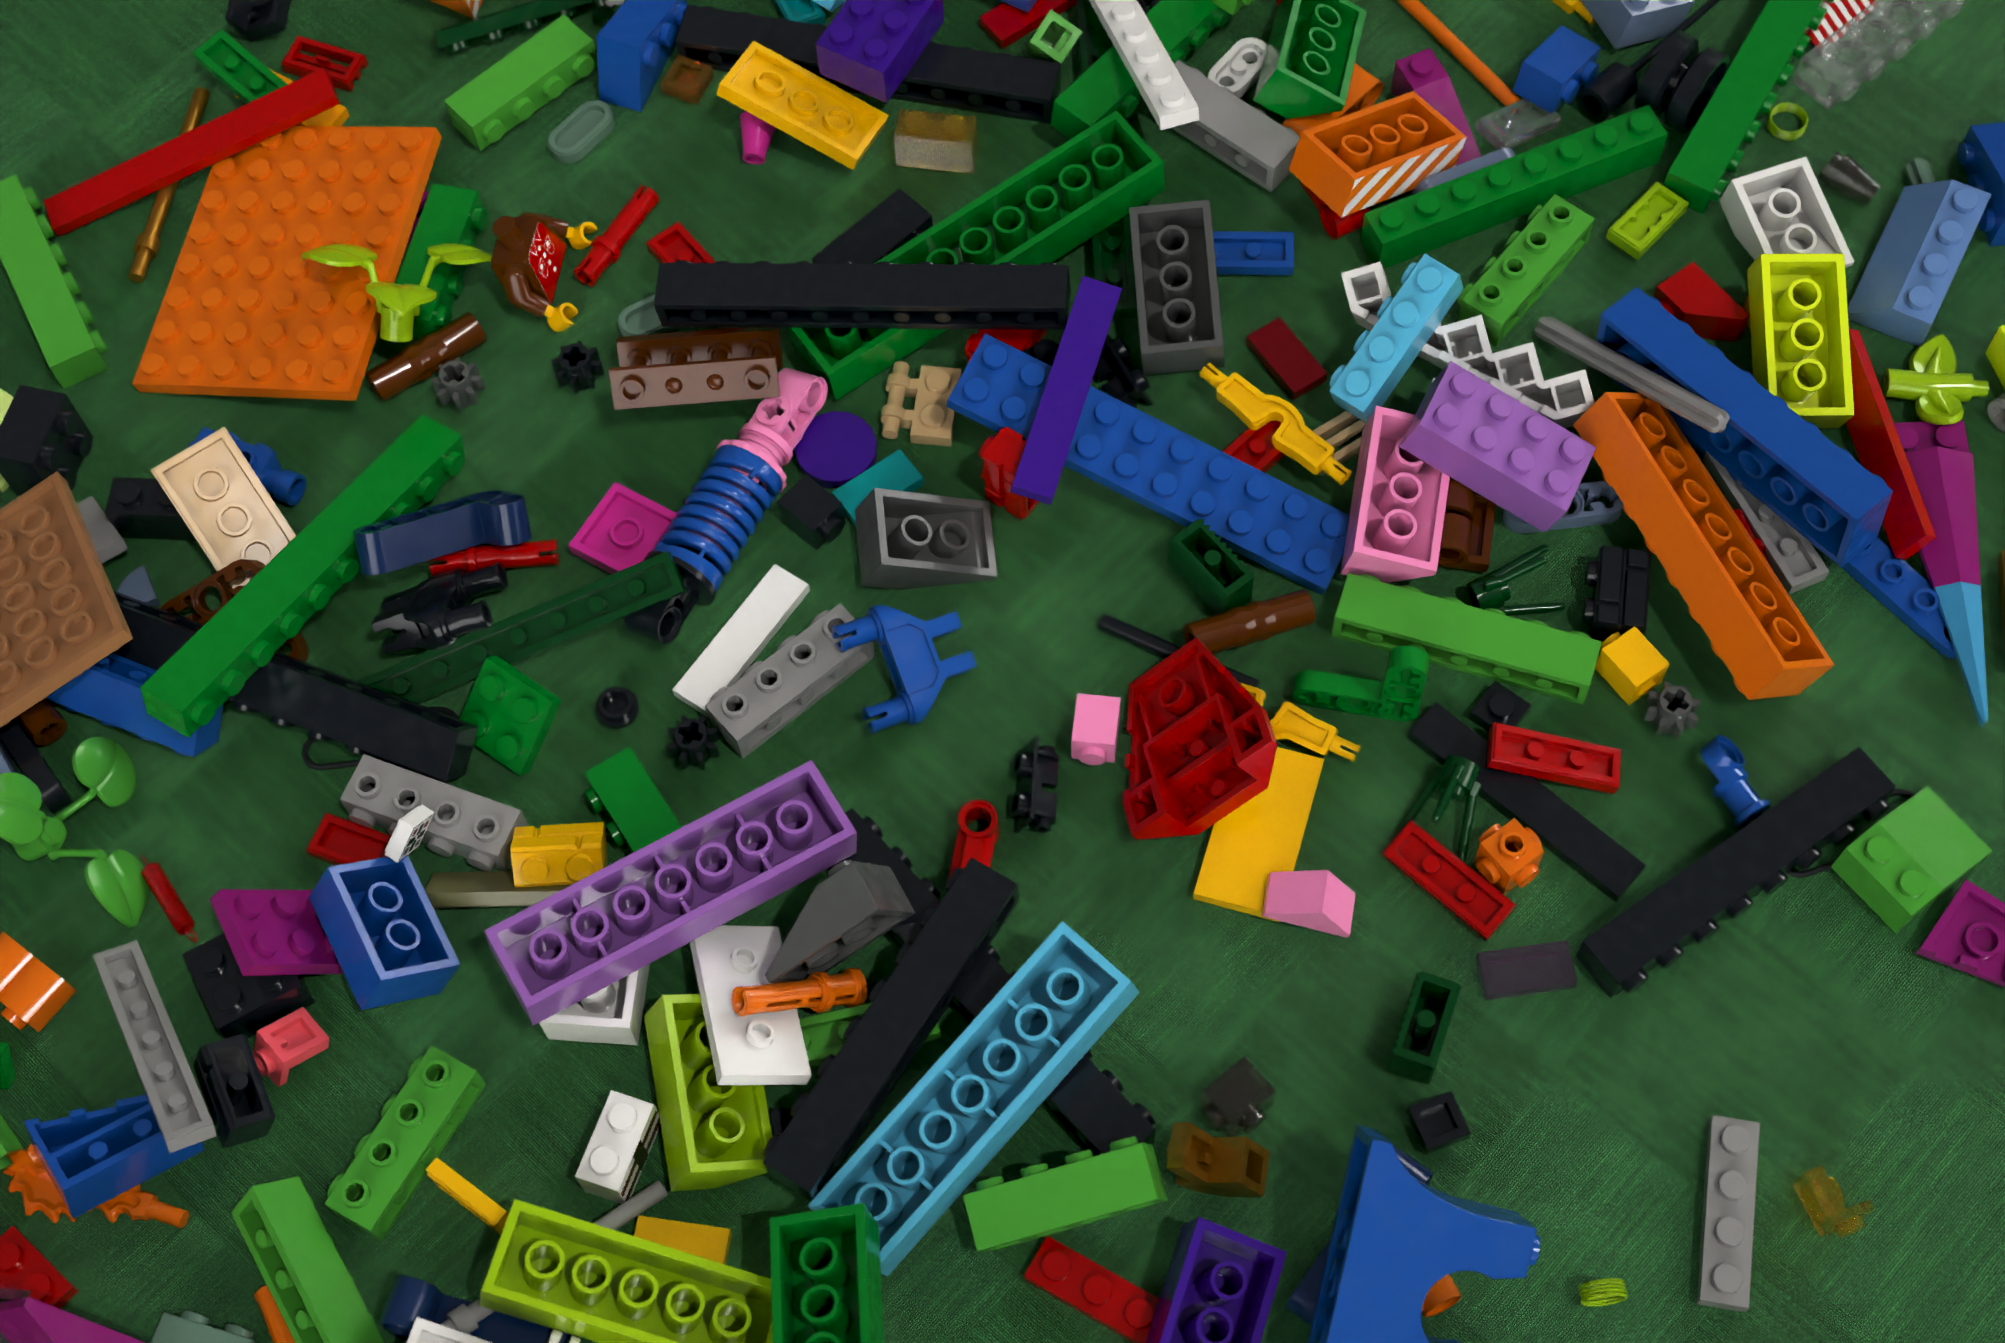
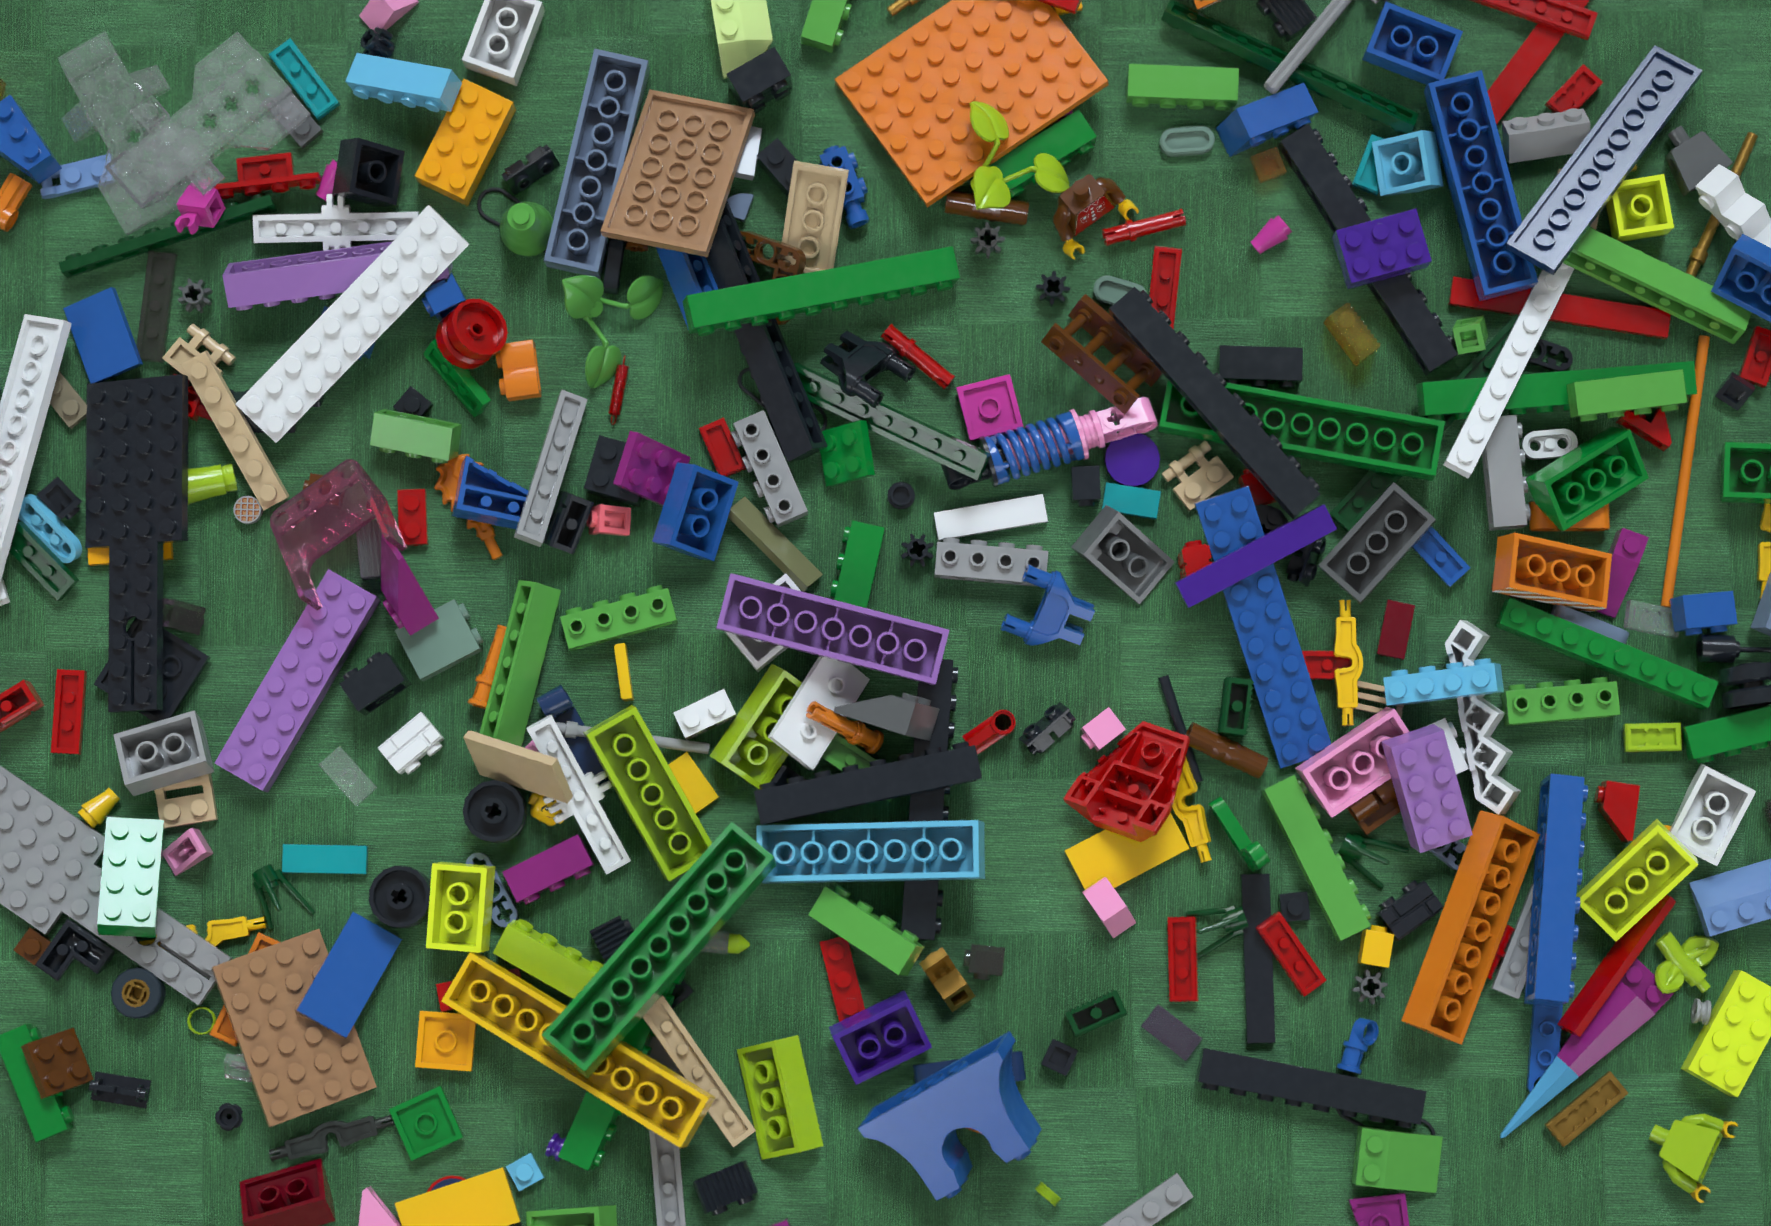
camera: 40 degrees right, 20 degrees up
dark blue beam [353,490,532,575] -> none
white tile [385,805,435,863] -> none
yellow brick [511,822,608,888] -> none
yellow plate [716,40,889,170] -> none
orange brick [1474,818,1545,895] -> none
light grey axle [1534,316,1730,433] -> none

